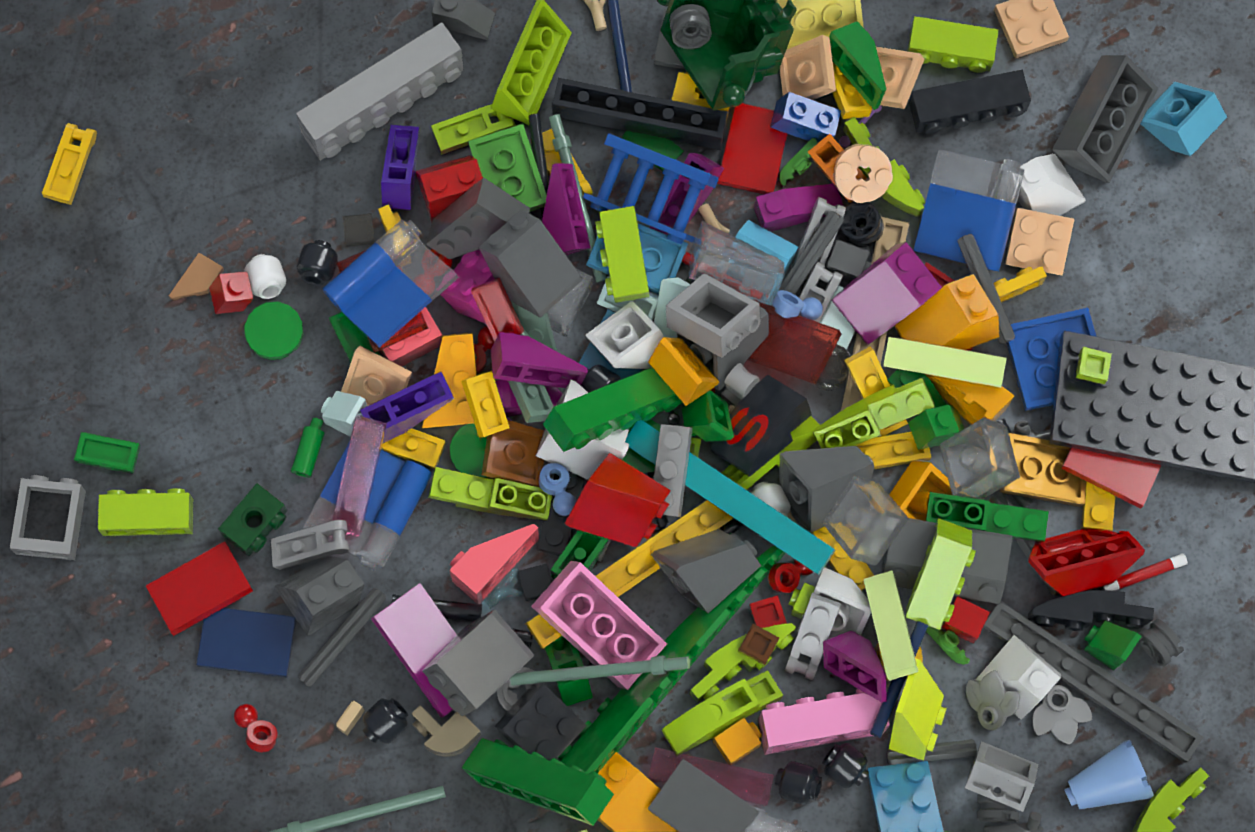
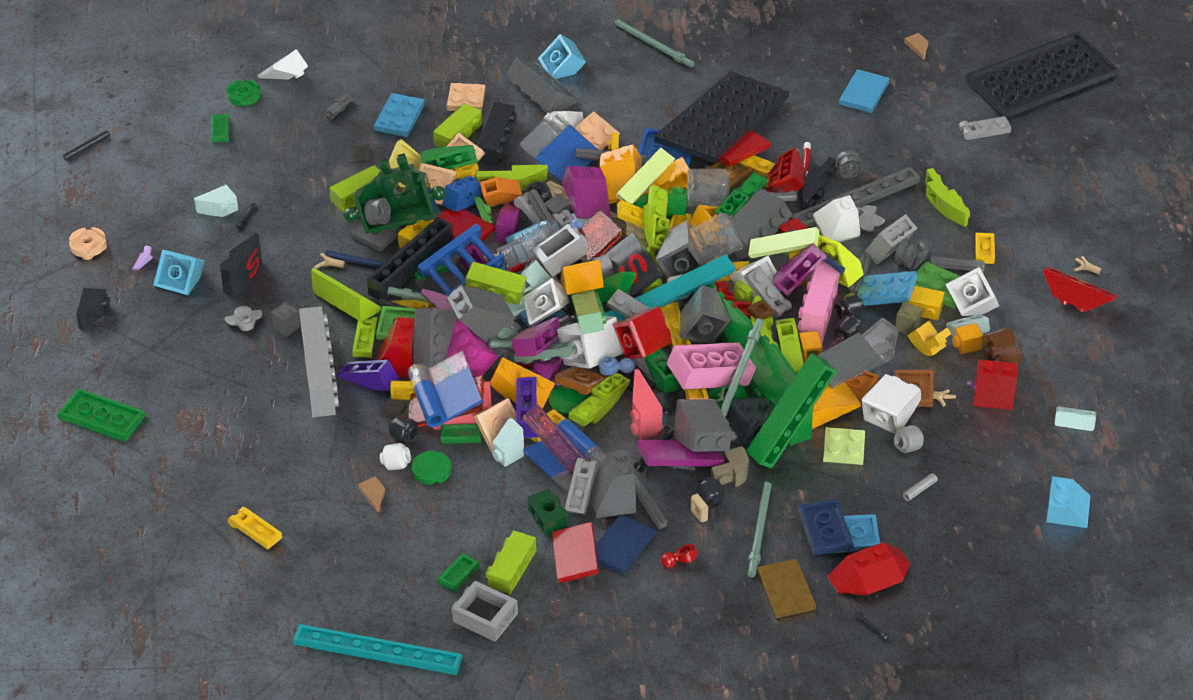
camera: 60 degrees left, 30 degrees down
red brick [209,272,253,314] -> none
green cylinder [291,418,325,478] -> none
yellow plate [461,371,510,438] -> none
tile [471,278,524,341] -> none
light nougat plate [833,144,893,203] -> none
lime wedge [905,518,976,630] -> none
light grey plate [966,670,1020,730] -> none
light blue cone [1064,740,1154,809] -> none
lime plate [1076,347,1112,384] -> none
green slope [1084,621,1142,671] -> none

